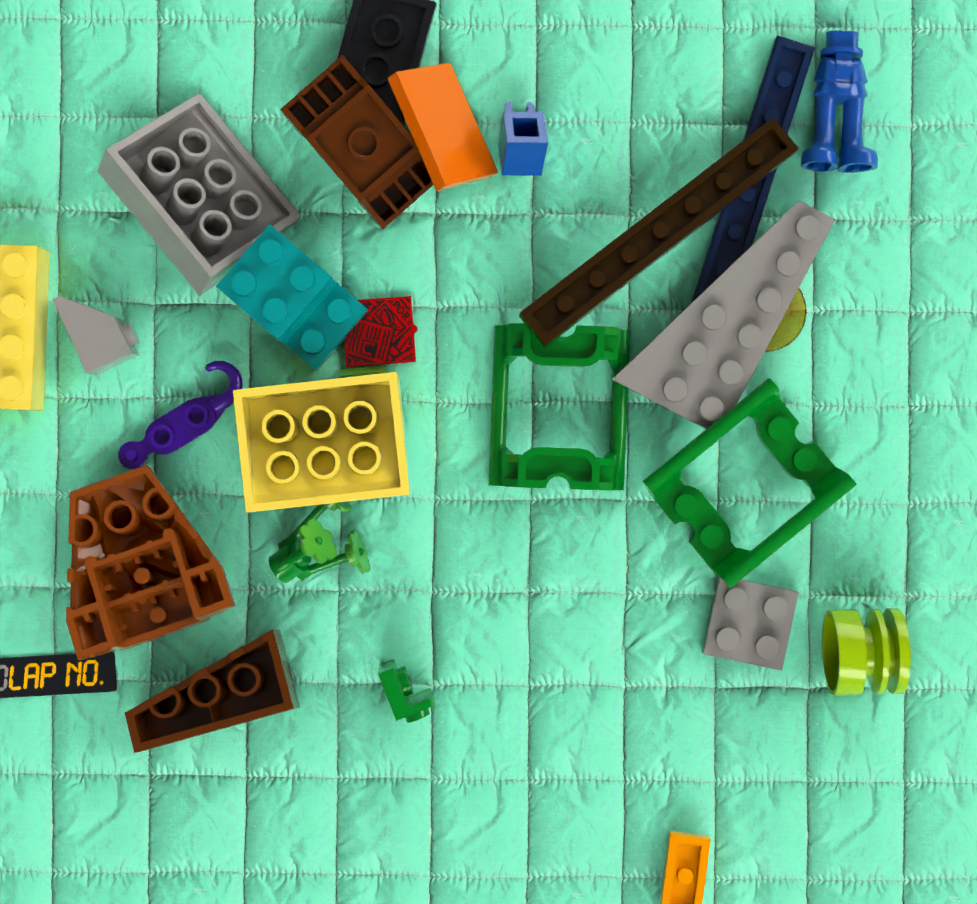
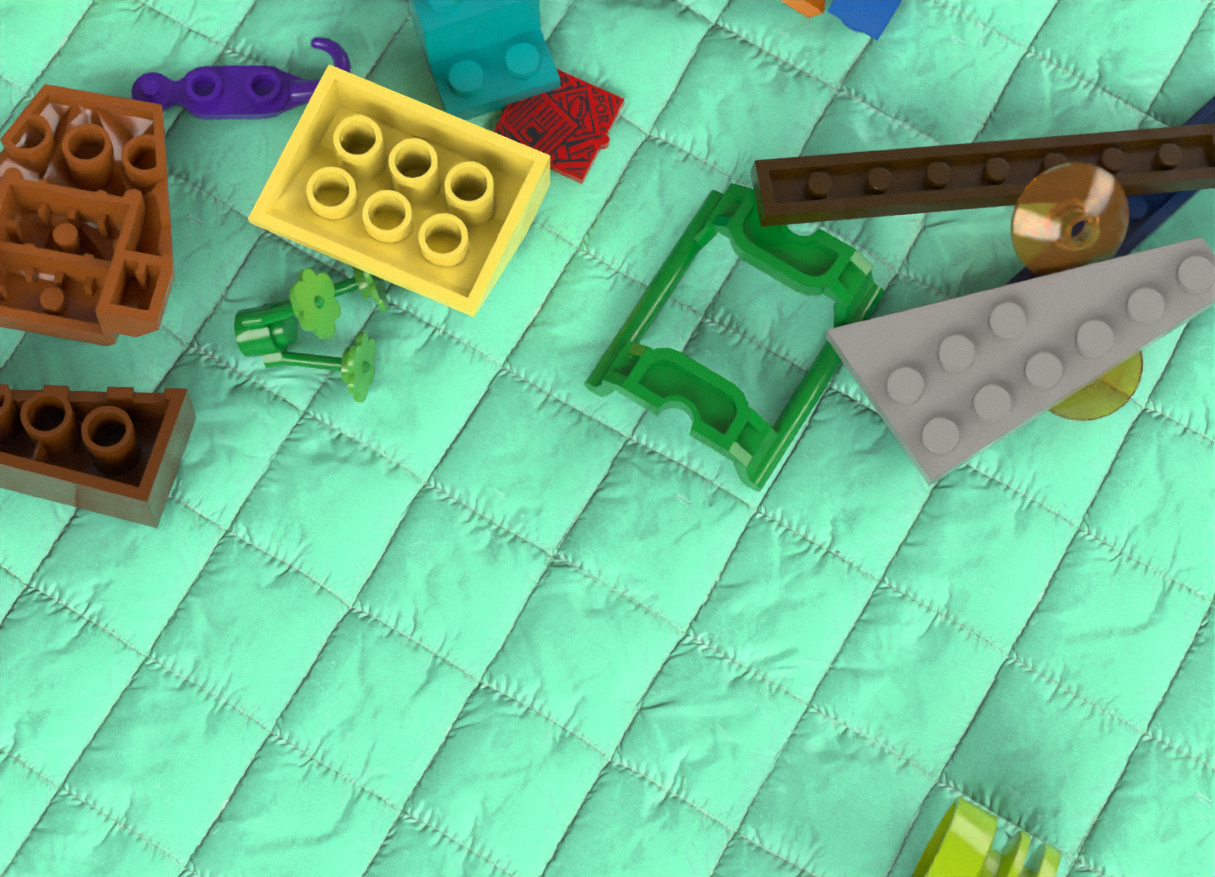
camera: 25 degrees right, 15 degrees down
green bracket [378,660,435,723] -> none
green piece [642,378,857,588] -> none
light grey plate [702,577,799,671] -> none
none -> clear orange dish [1010,162,1129,277]

